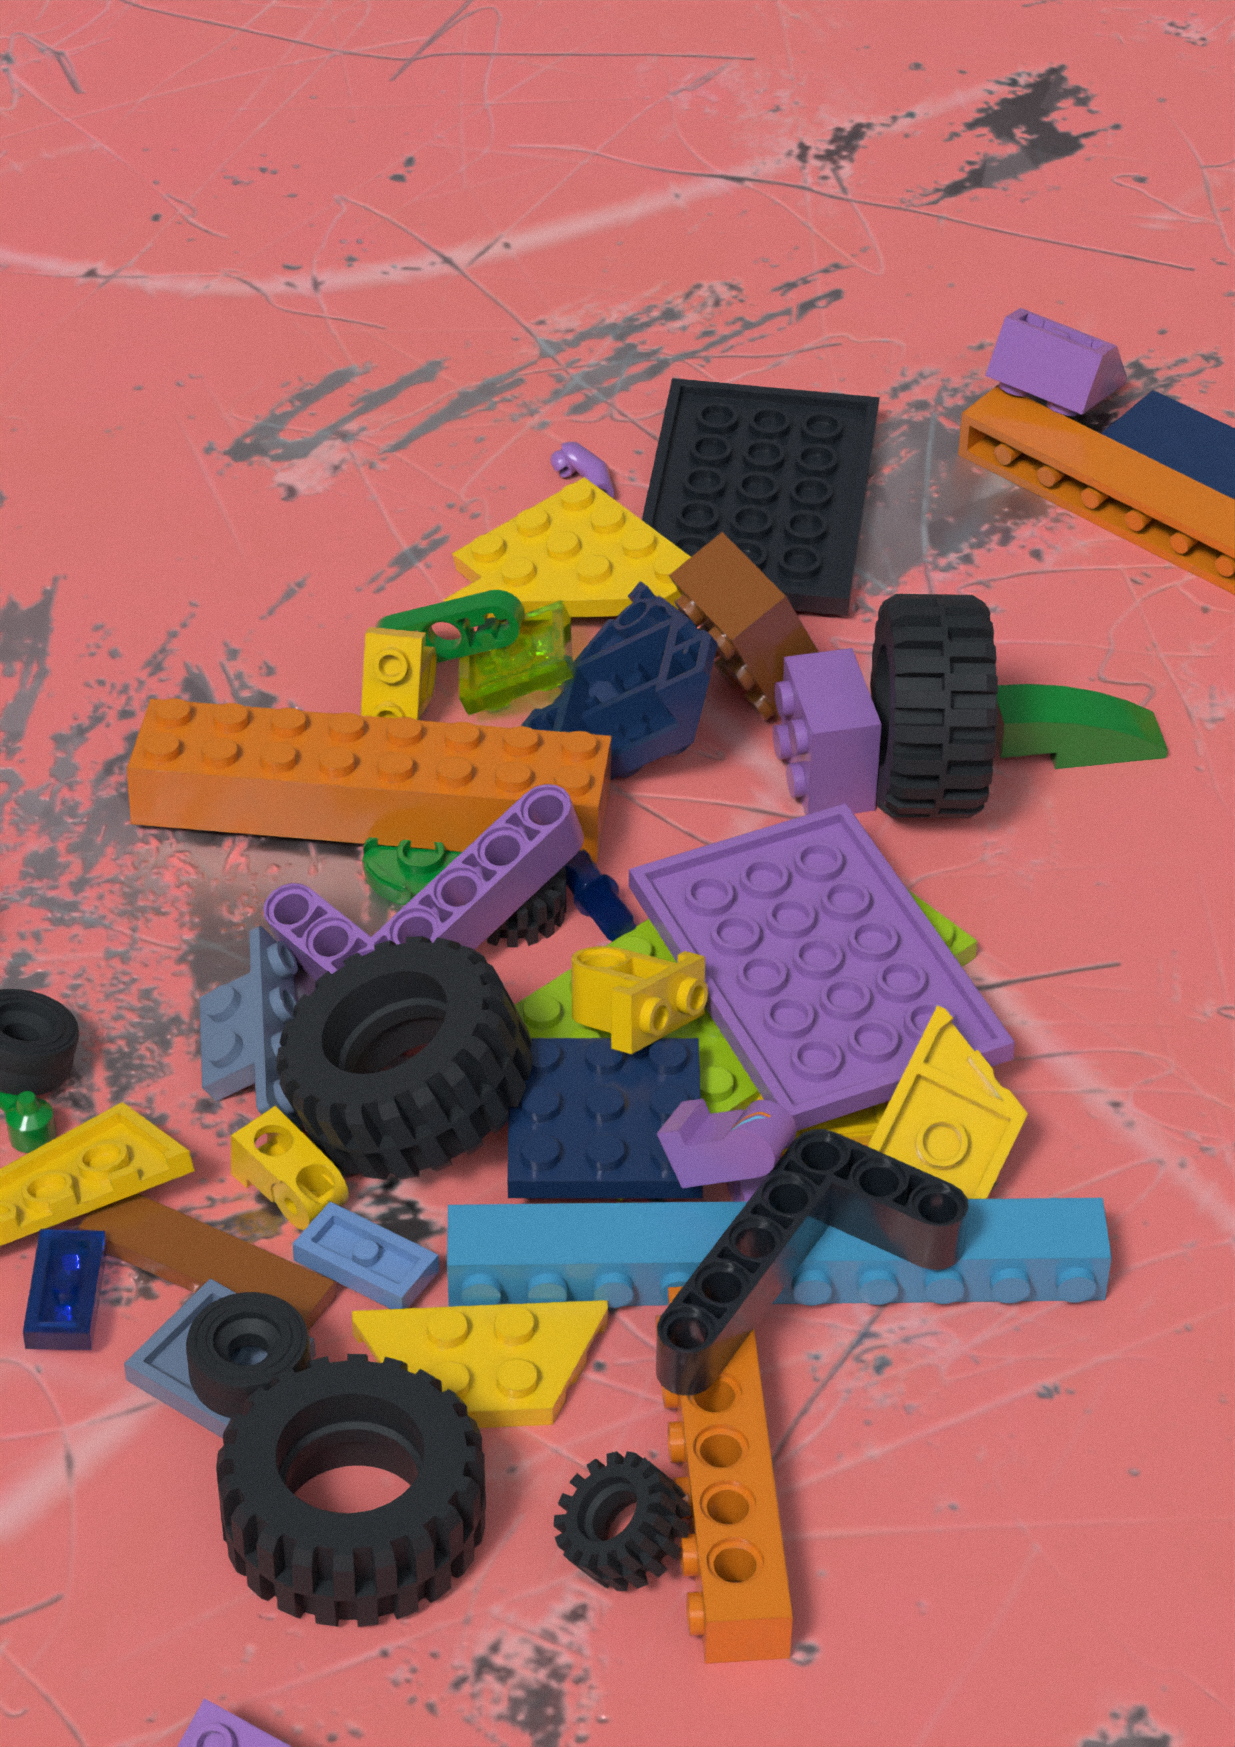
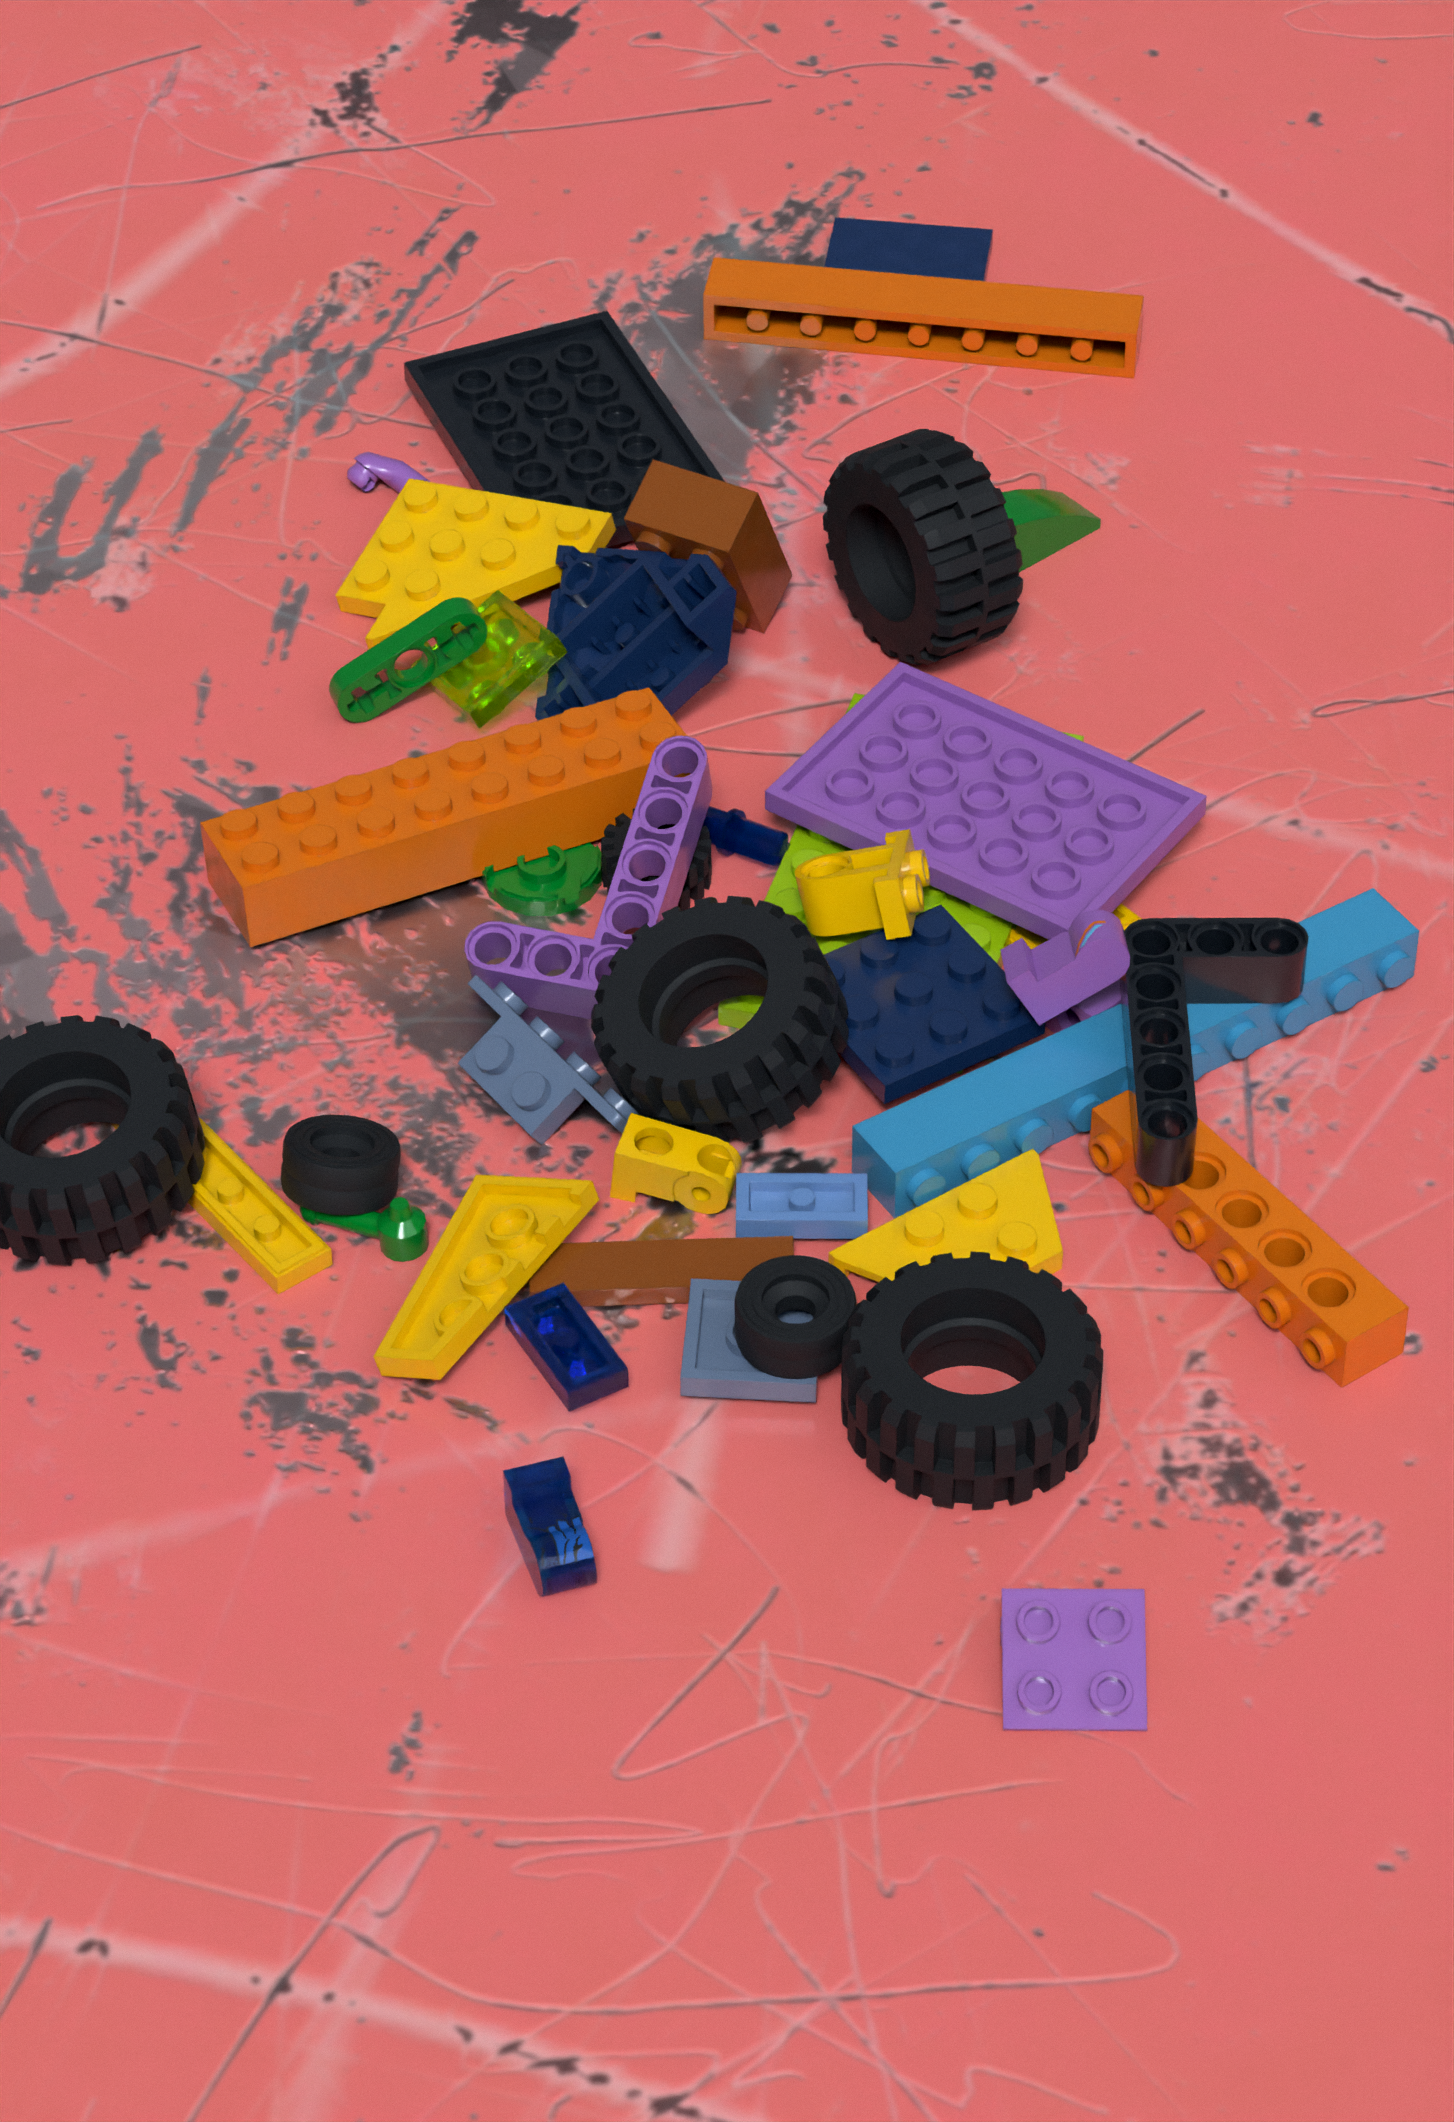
camera: 30 degrees left, 0 degrees up
yellow pin [361,627,437,720] -> none
black tyre [554,1451,691,1591] -> none
medium lavender brick [773,648,882,815] -> none
yellow wing [868,1005,1028,1199] -> none
medium lavender slope [985,308,1127,416] -> none

